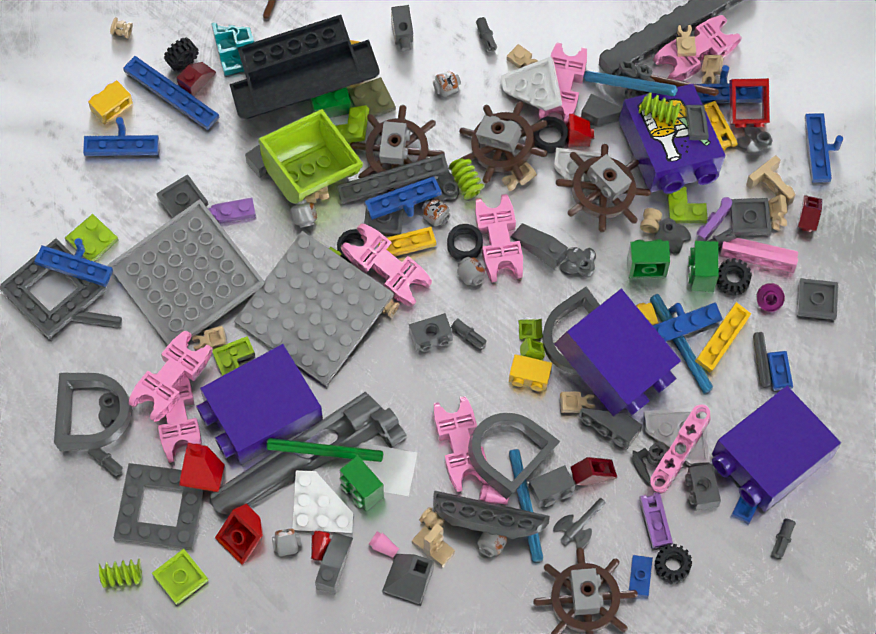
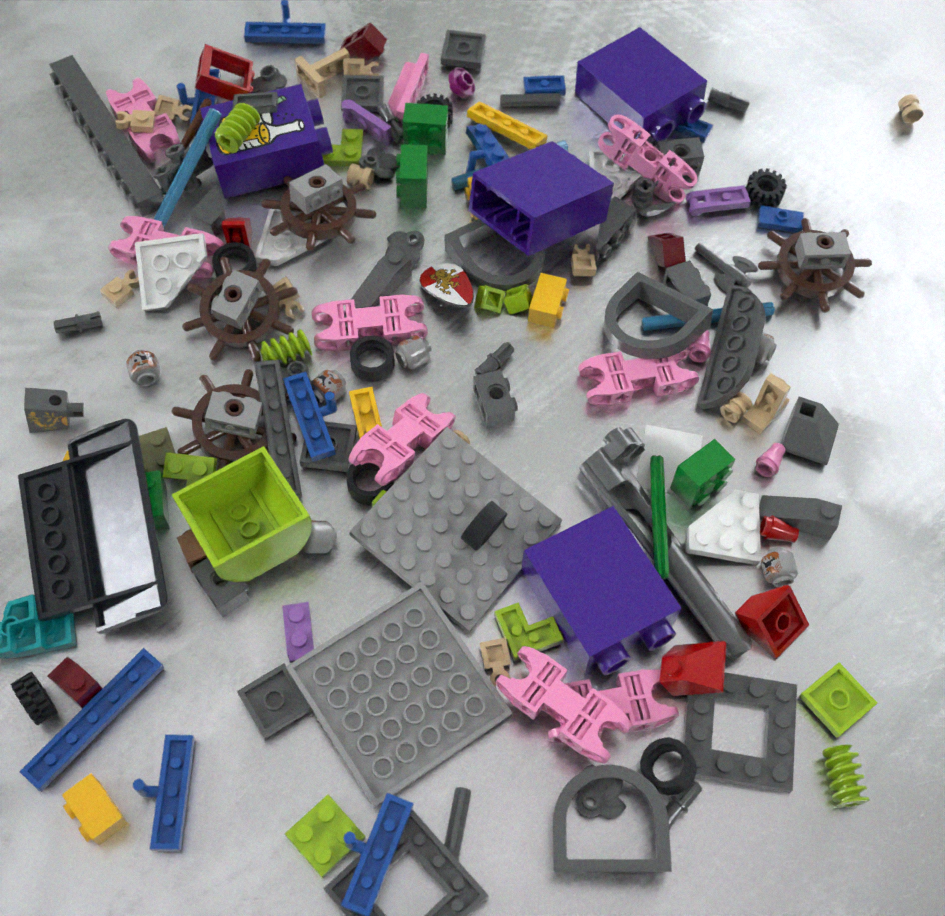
camera: 90 degrees left, 5 degrees down
none -> shield [419,263,474,308]
none -> black tyre [461,501,507,551]
none -> black tyre [640,737,697,795]

